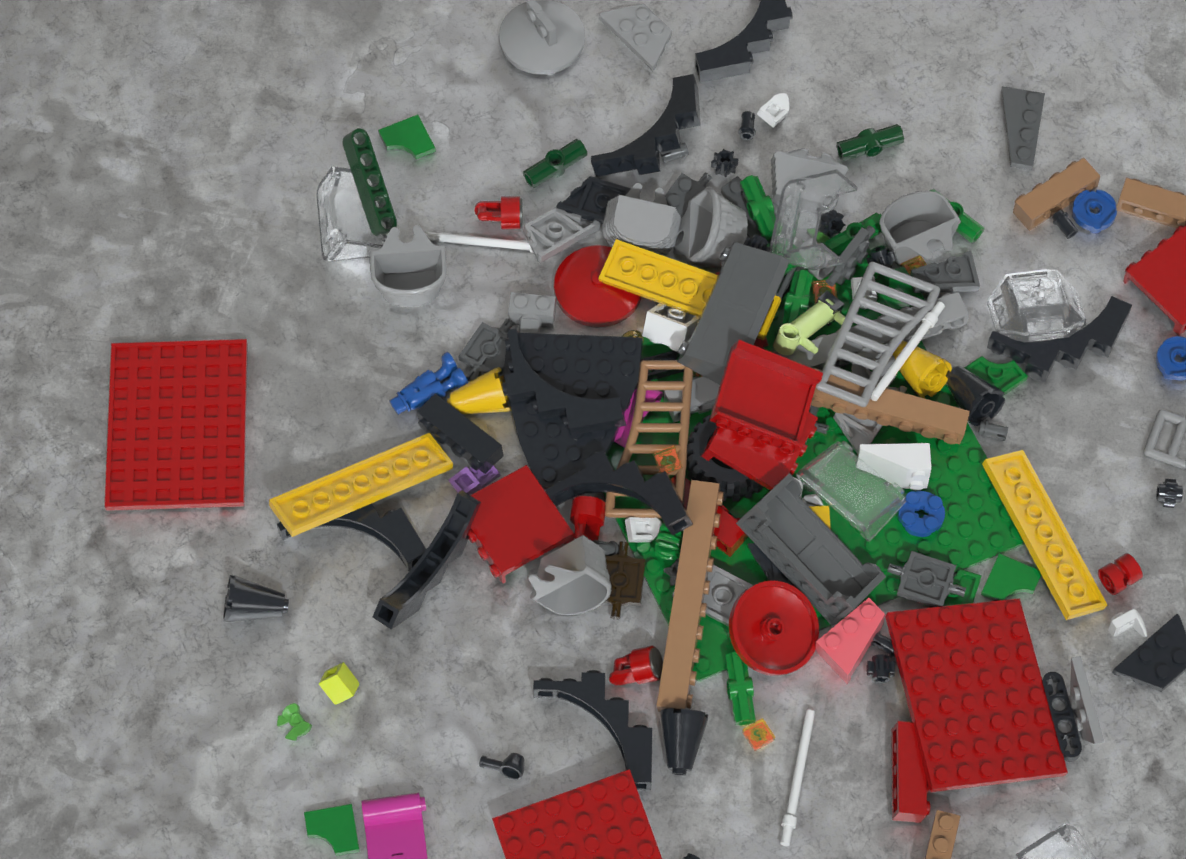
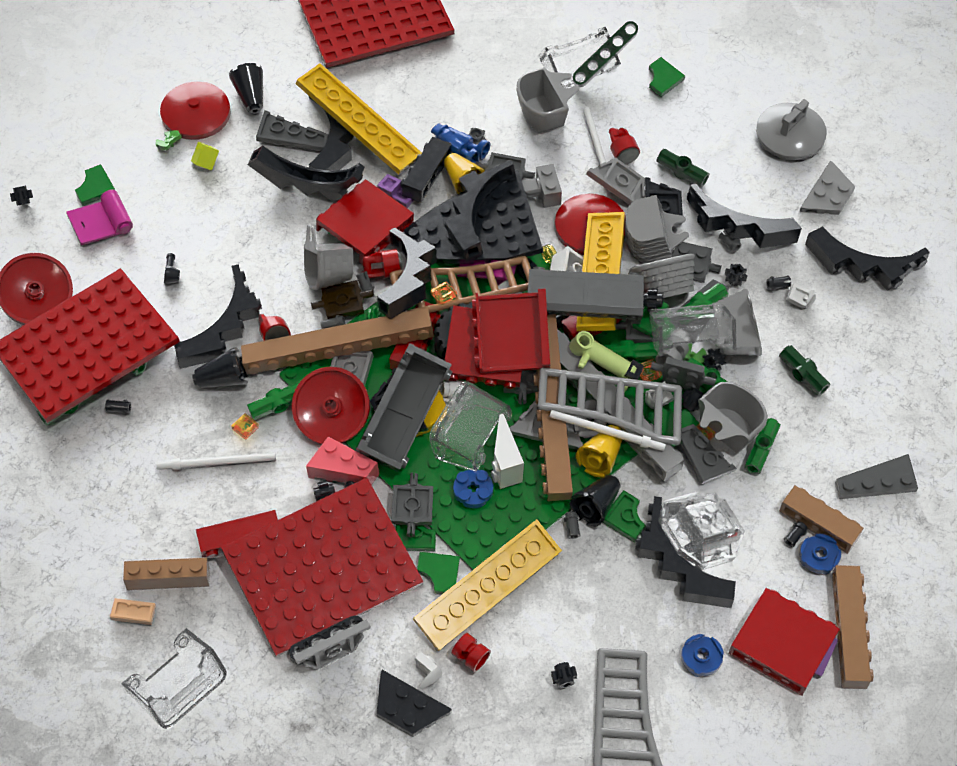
camera: 70 degrees right, 5 degrees down
none -> red dish [160,82,231,140]
none -> dark grey wing [256,110,329,151]
none -> dark grey pin [320,315,346,329]
none -> dark grey plate [468,128,486,144]

